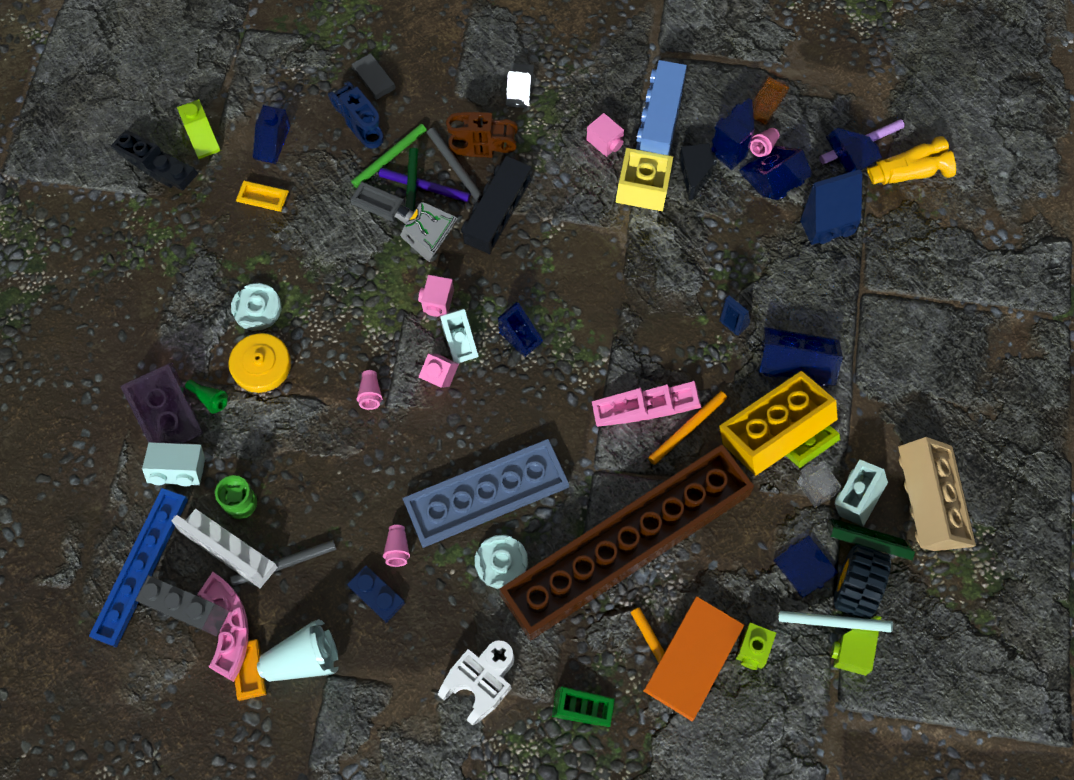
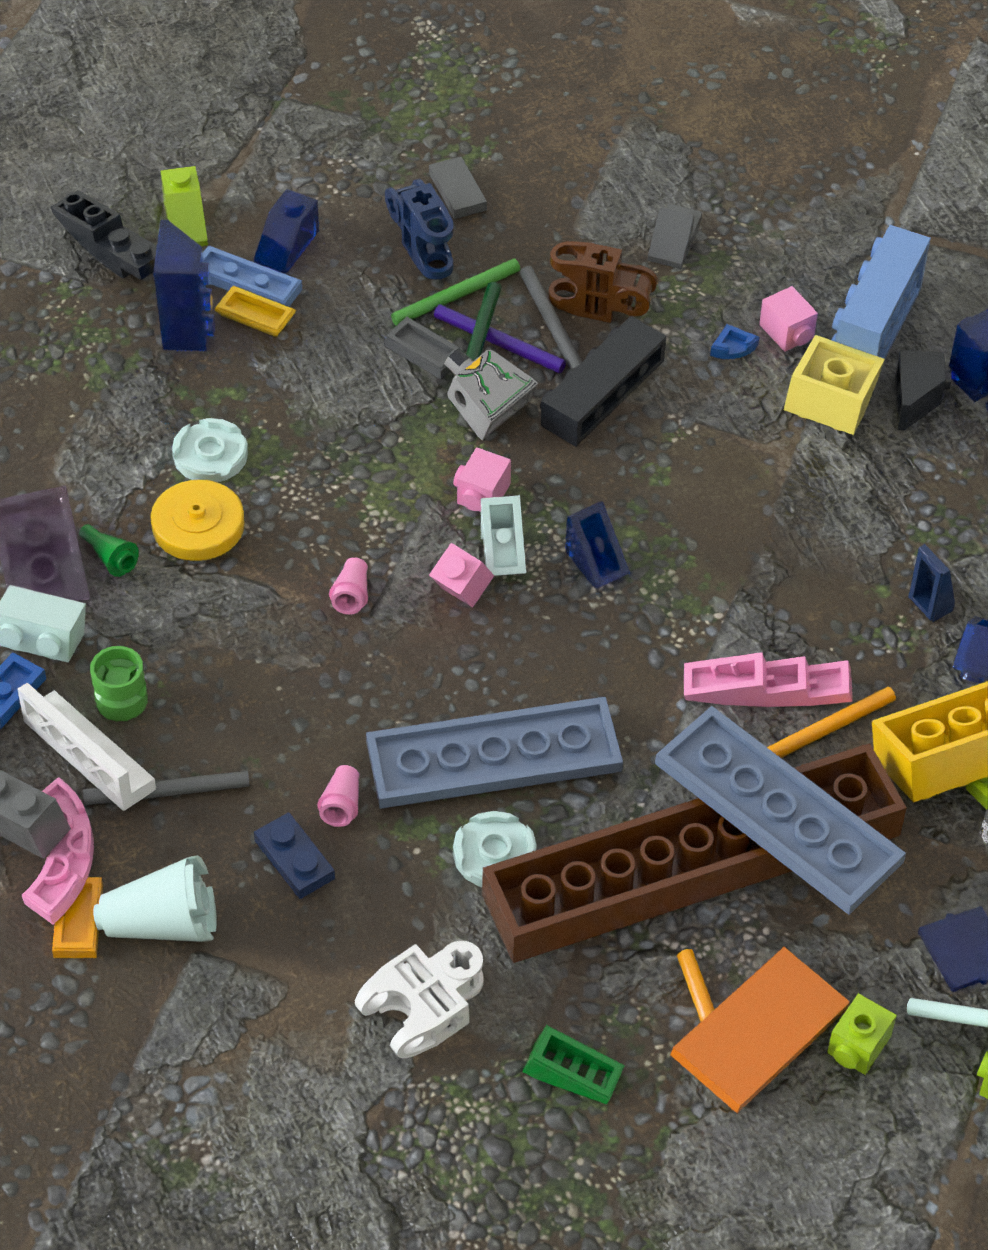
camera: 10 degrees right, 15 degrees down
none -> clear blue slope [154,220,215,351]
none -> medium blue tile [191,245,302,307]
none -> sand blue plate [655,706,906,915]
none -> blue tile [710,324,760,359]

